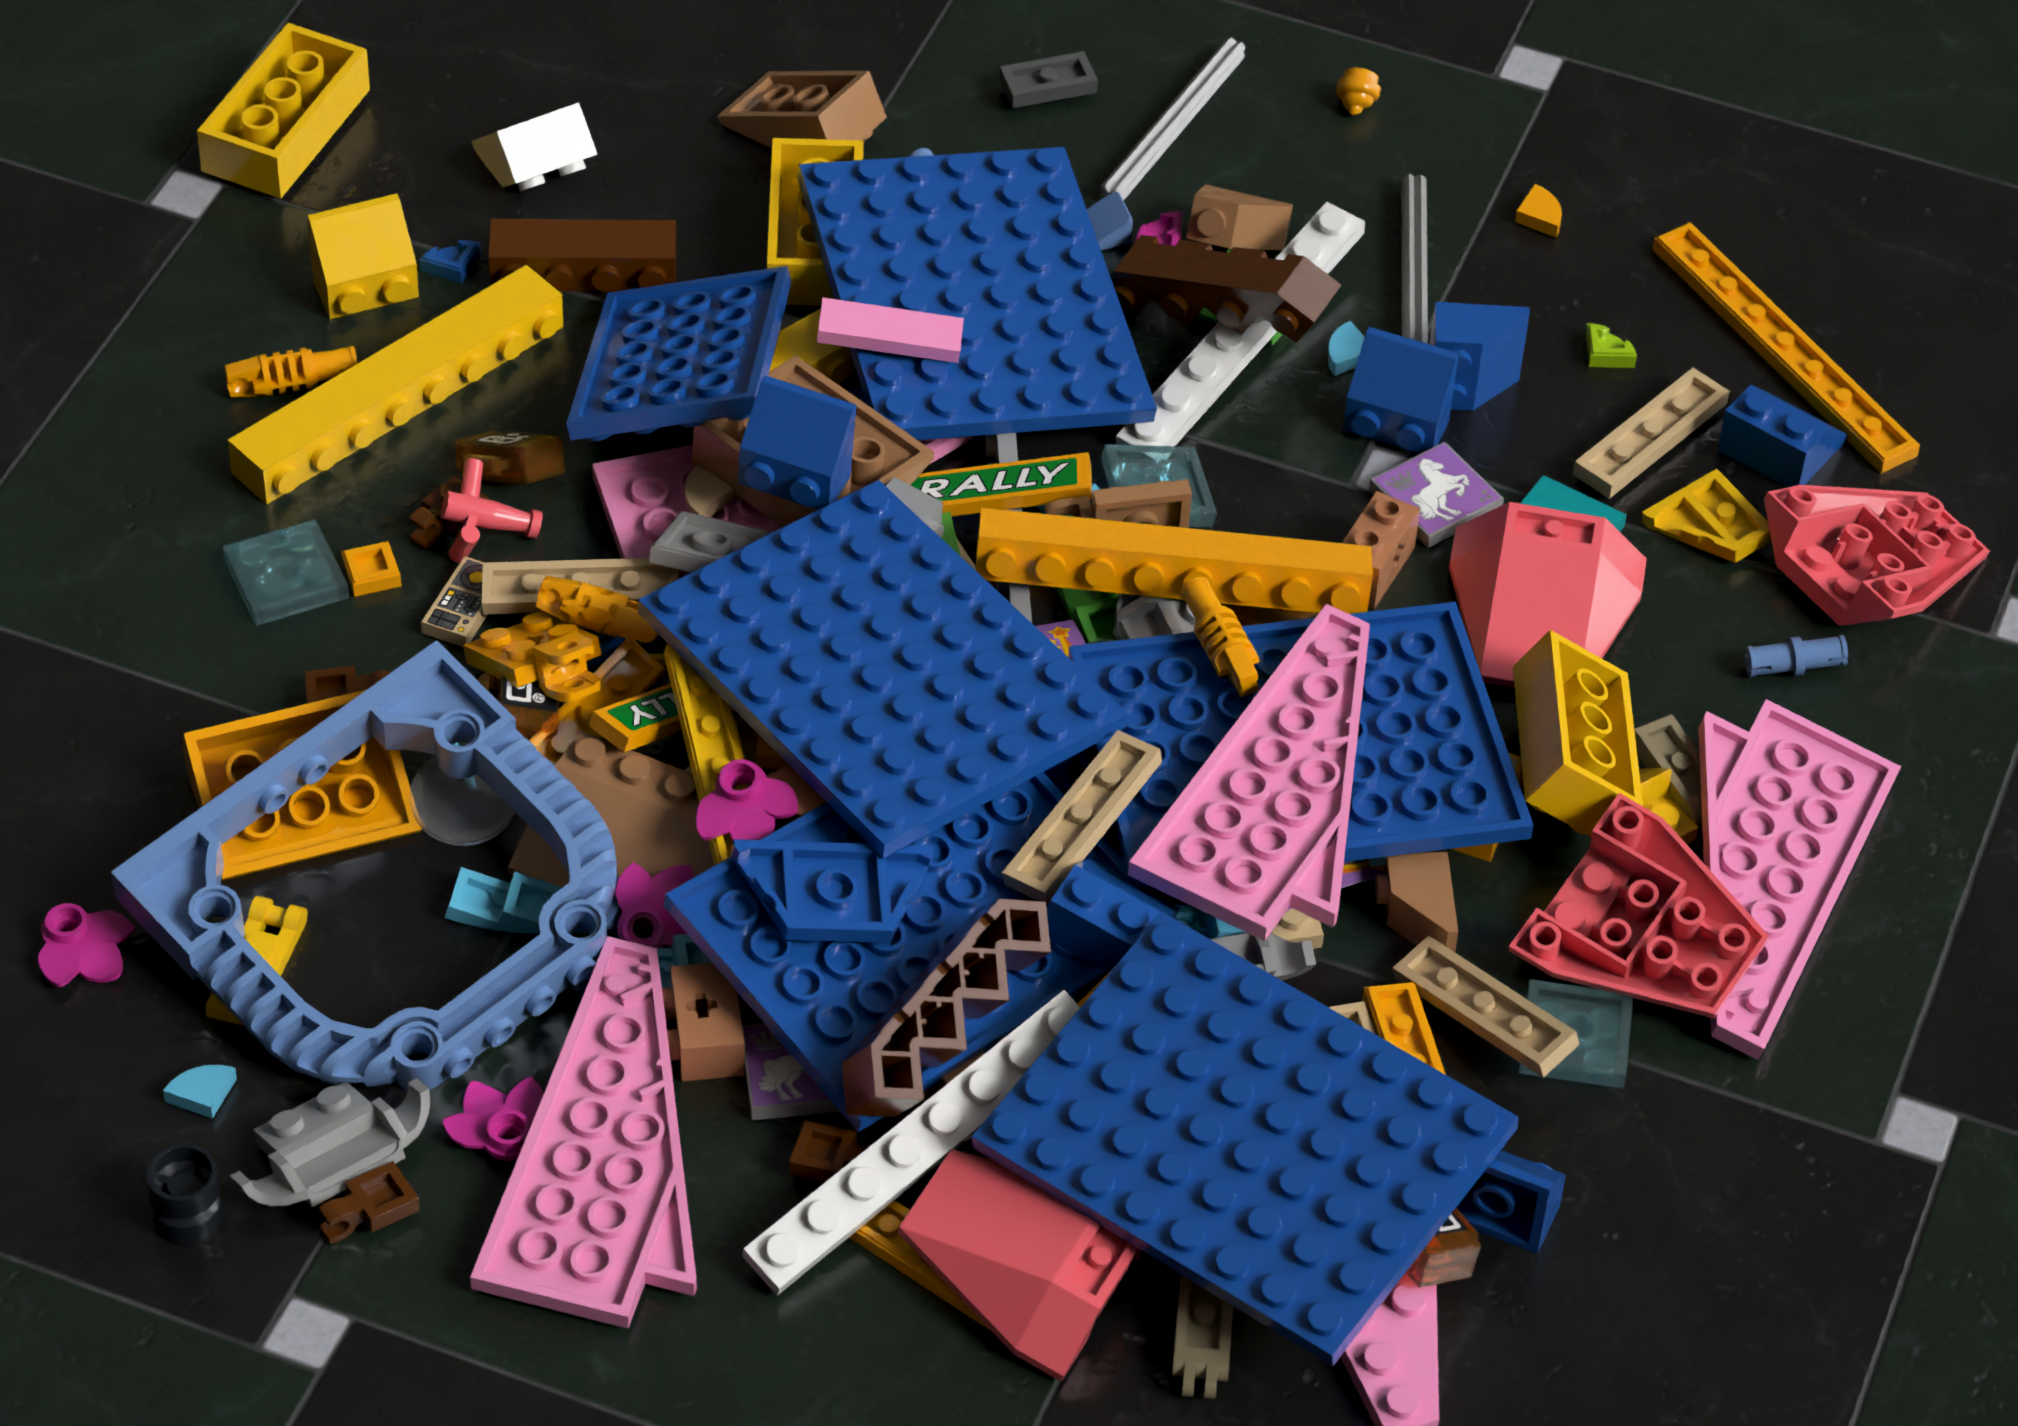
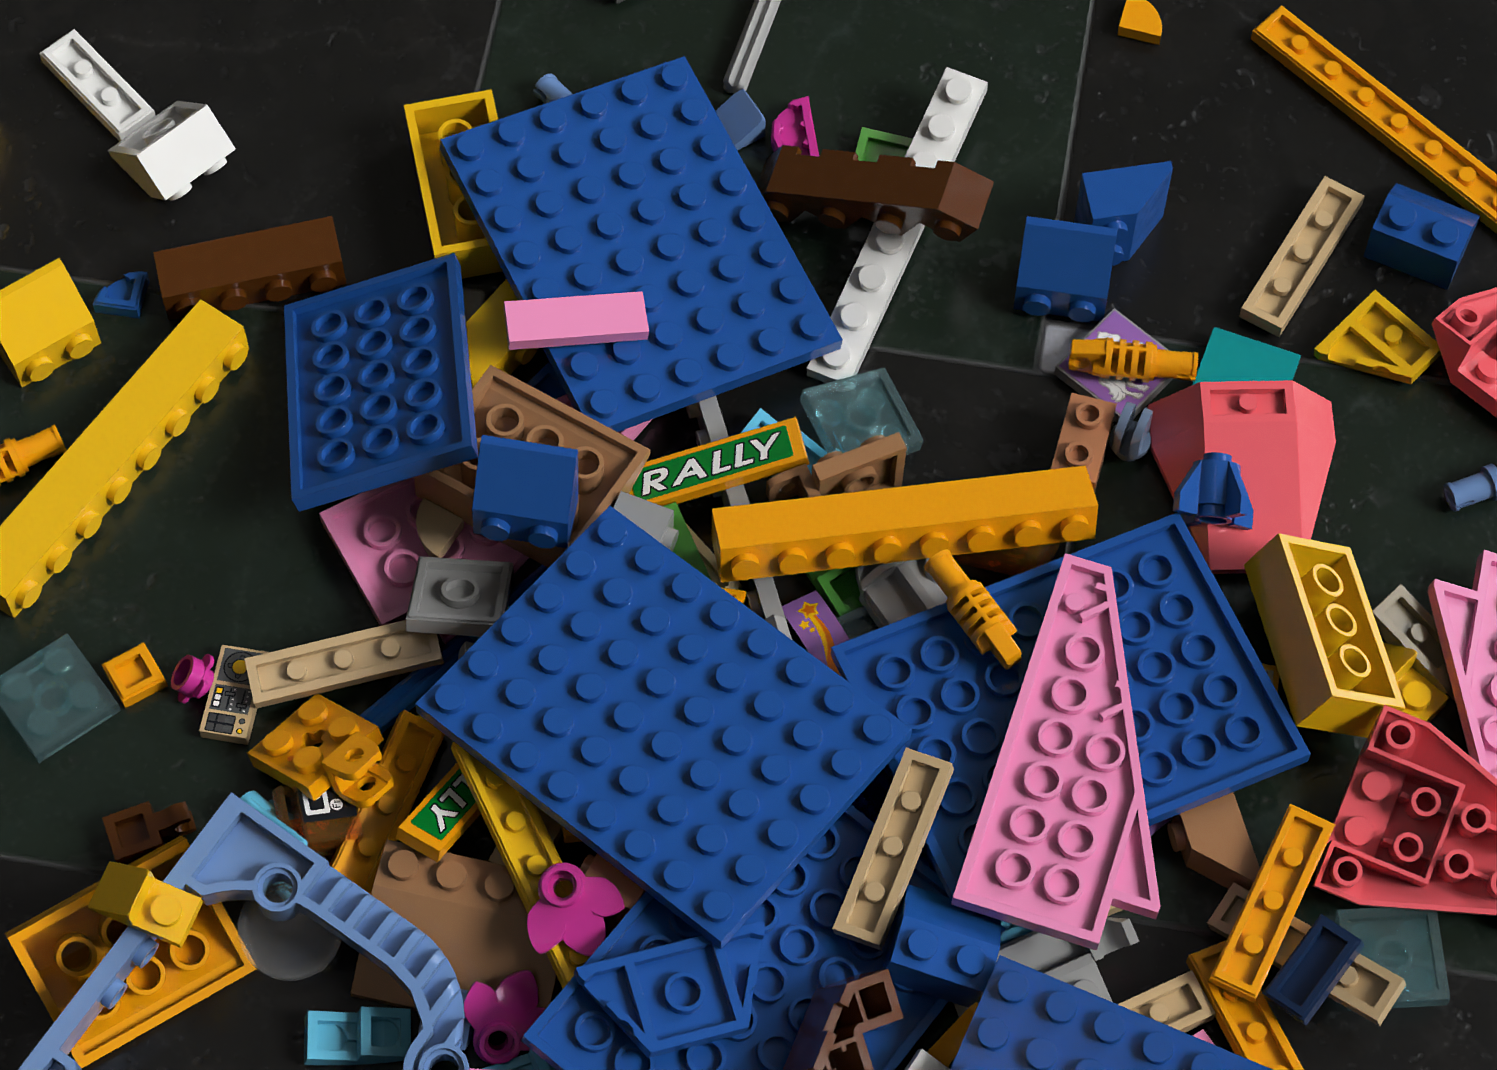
camera: 10 degrees left, 15 degrees up
reddish brown plate [409,476,489,549] -> none
coral piece [441,458,542,563] -> none
clear orange piece [455,430,565,485] -> none
light orange hinge [535,576,658,644] -> none
medium nougat slope [717,71,887,149] -> none
medium nougat slope [1186,184,1293,250] -> none
medium azure tile [1328,321,1365,376] -> none
light grey axle [1401,174,1428,344] -> none
lime tile [1585,323,1637,368] -> none
none -> white tile [39,29,156,142]
none -> yellow slope [88,861,203,948]
none -> dark pink plate [171,654,214,704]
none -> light orange hinge [1068,337,1198,383]
none -> sand blue arm [1109,401,1153,462]
none -> blue brick [1173,452,1254,530]
none -> light orange tile [1208,804,1336,1003]
none -> dark blue tile [1262,914,1364,1026]

